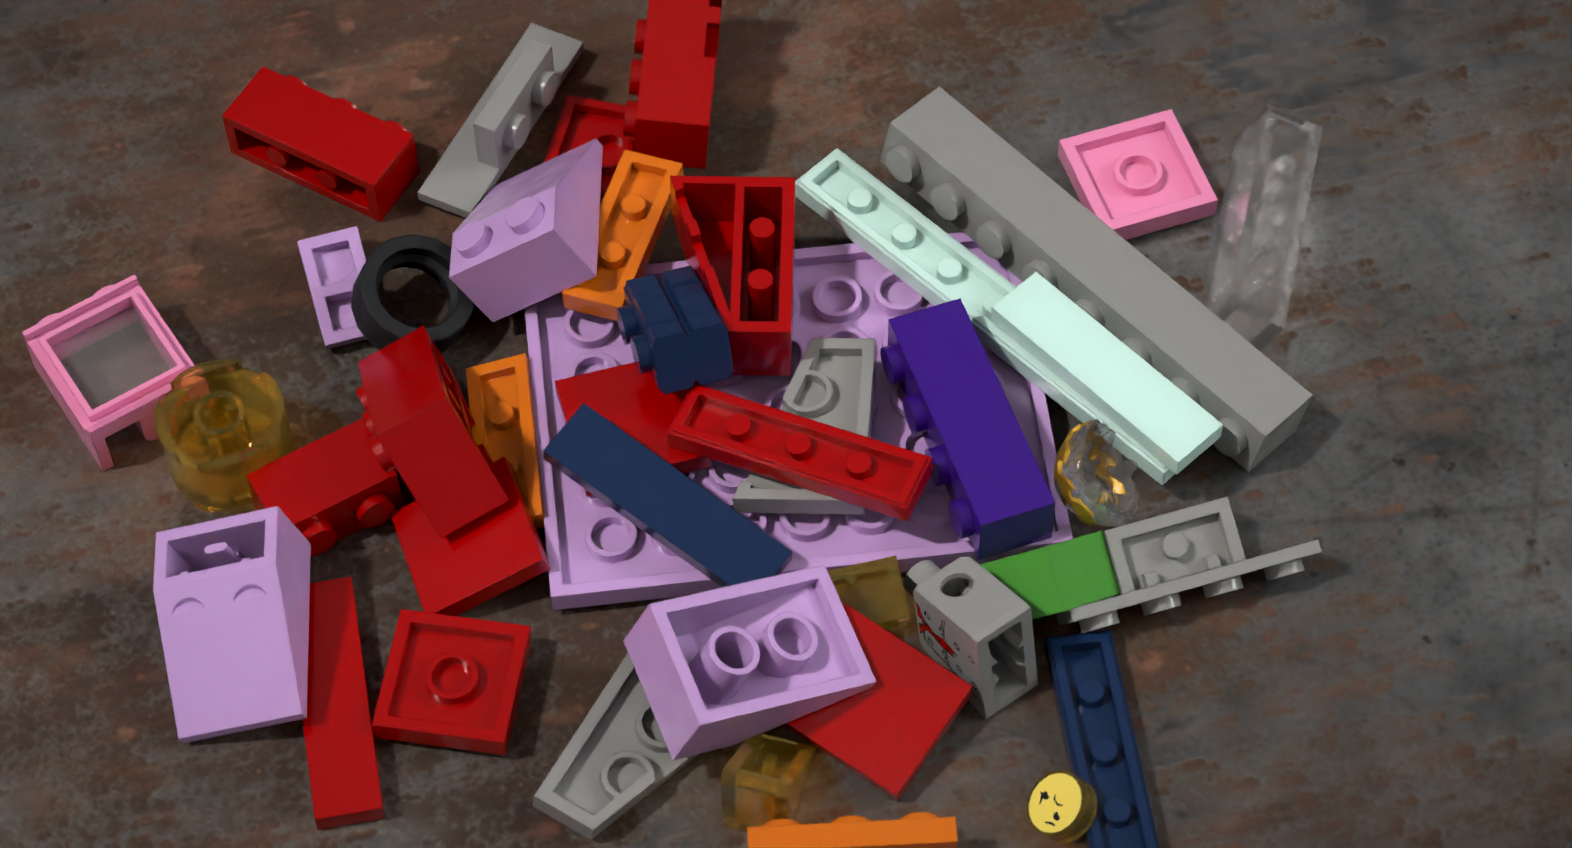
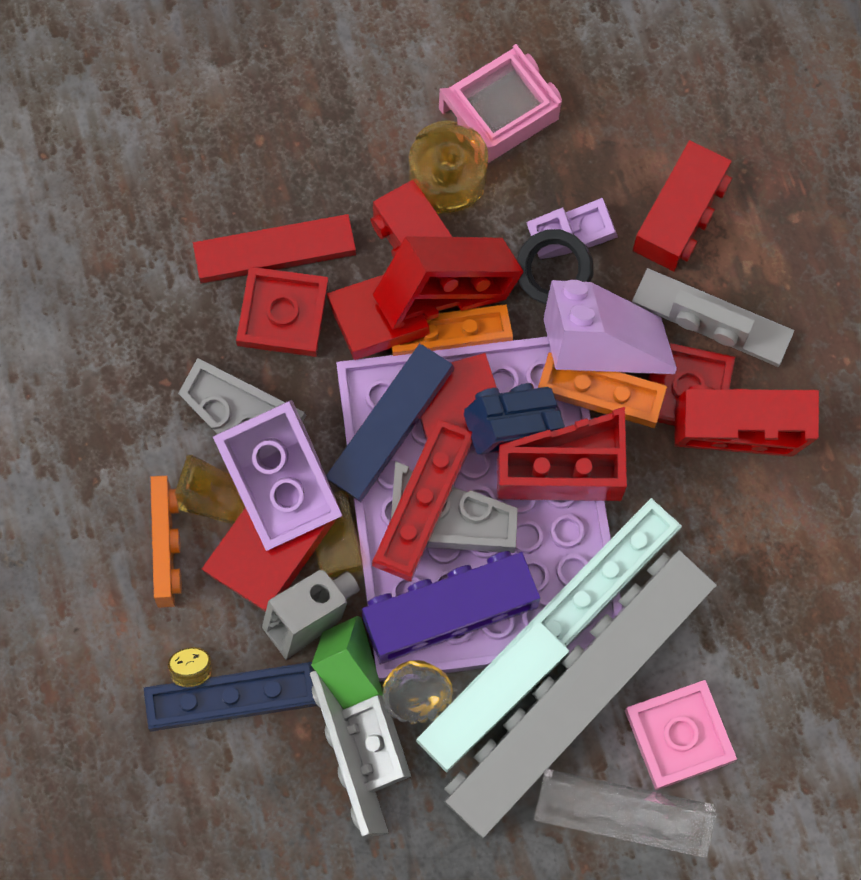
camera: 85 degrees right, 15 degrees up
lavender slope [153,506,311,743] -> none

